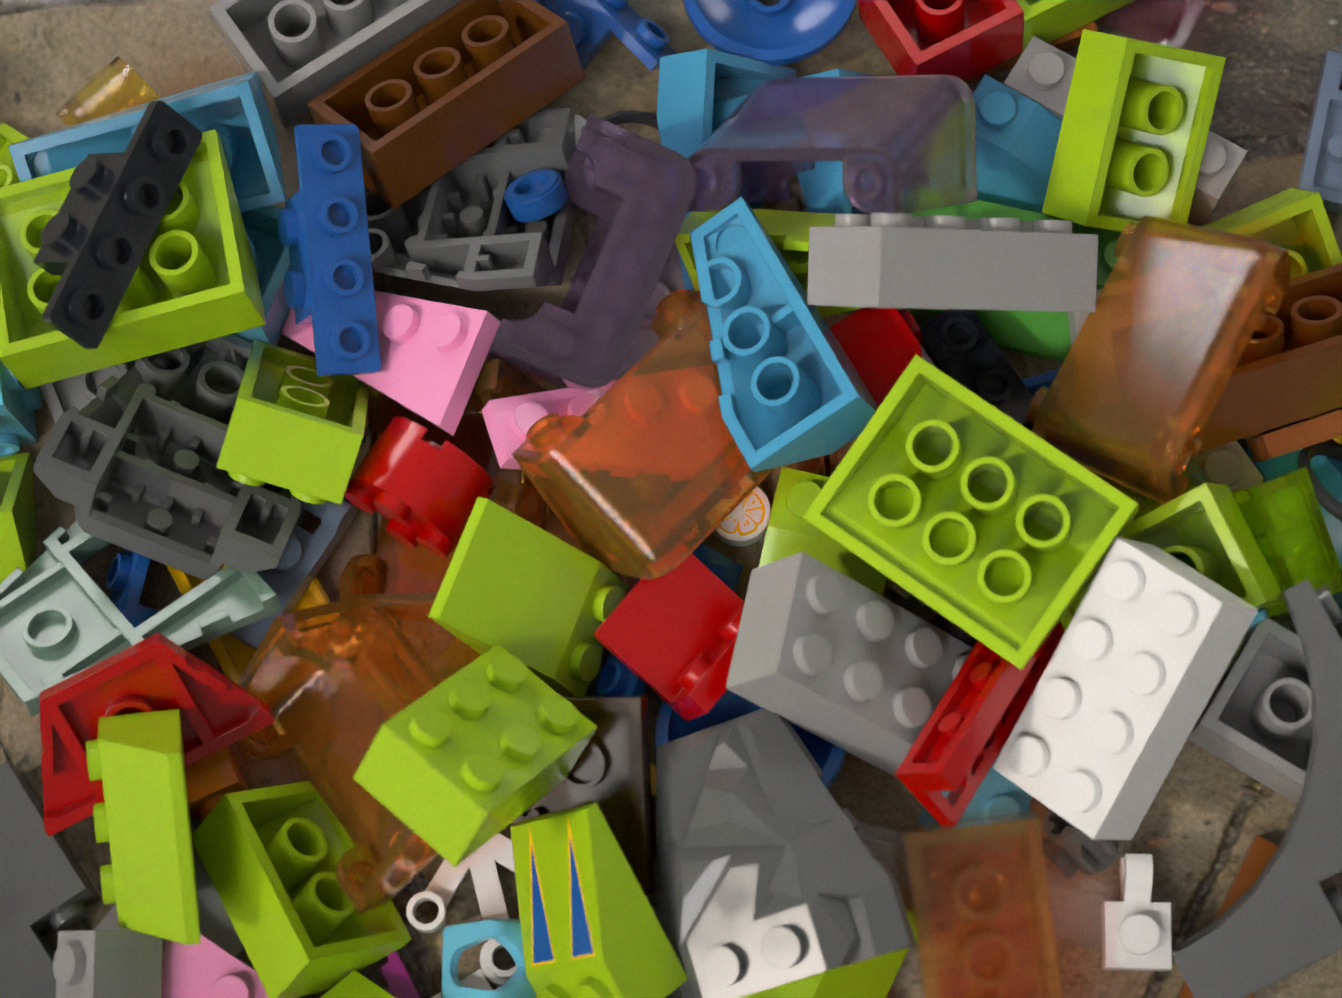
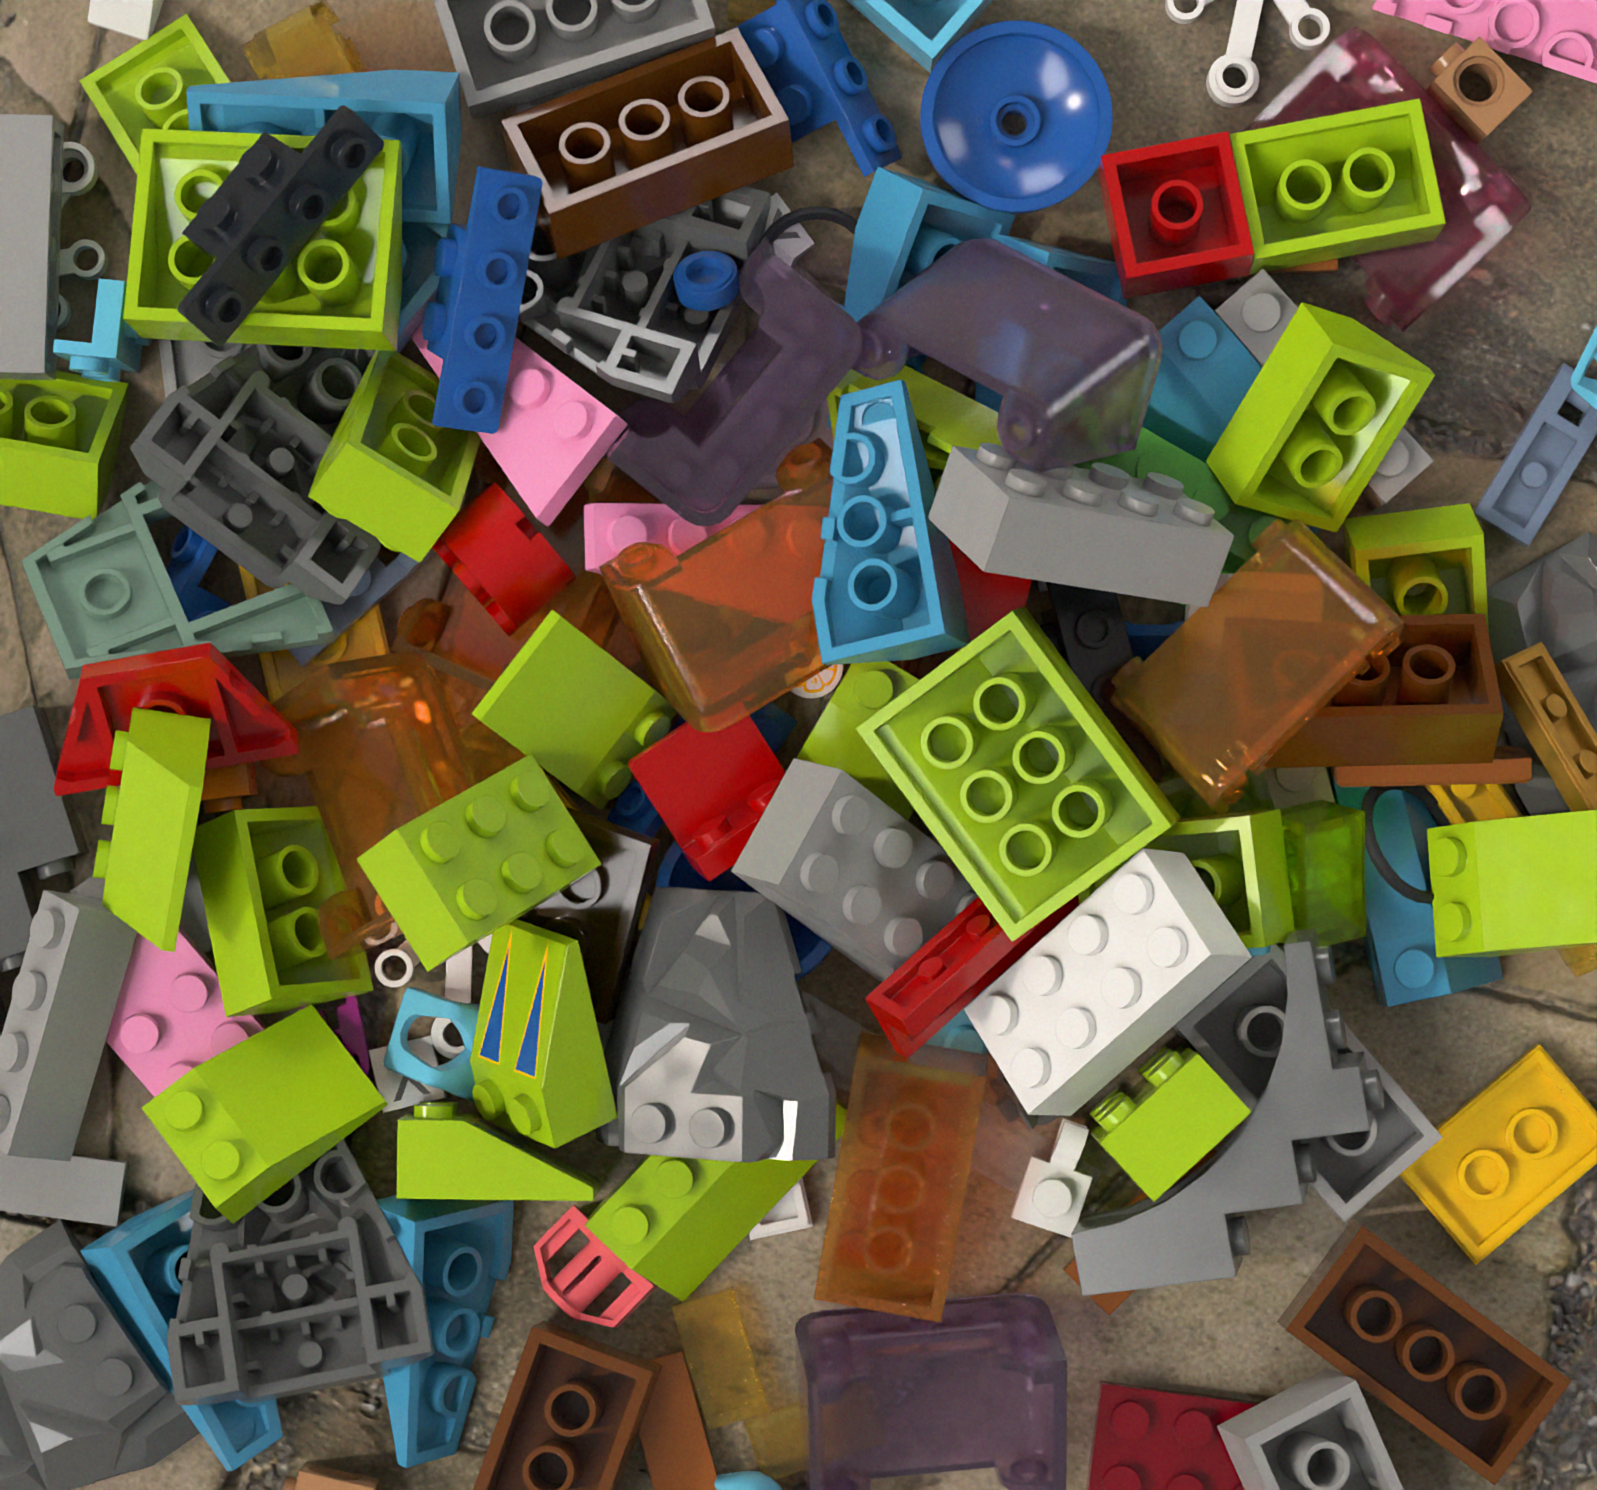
camera: 10 degrees right, 15 degrees up
none -> lime brick [1088,1044,1251,1202]

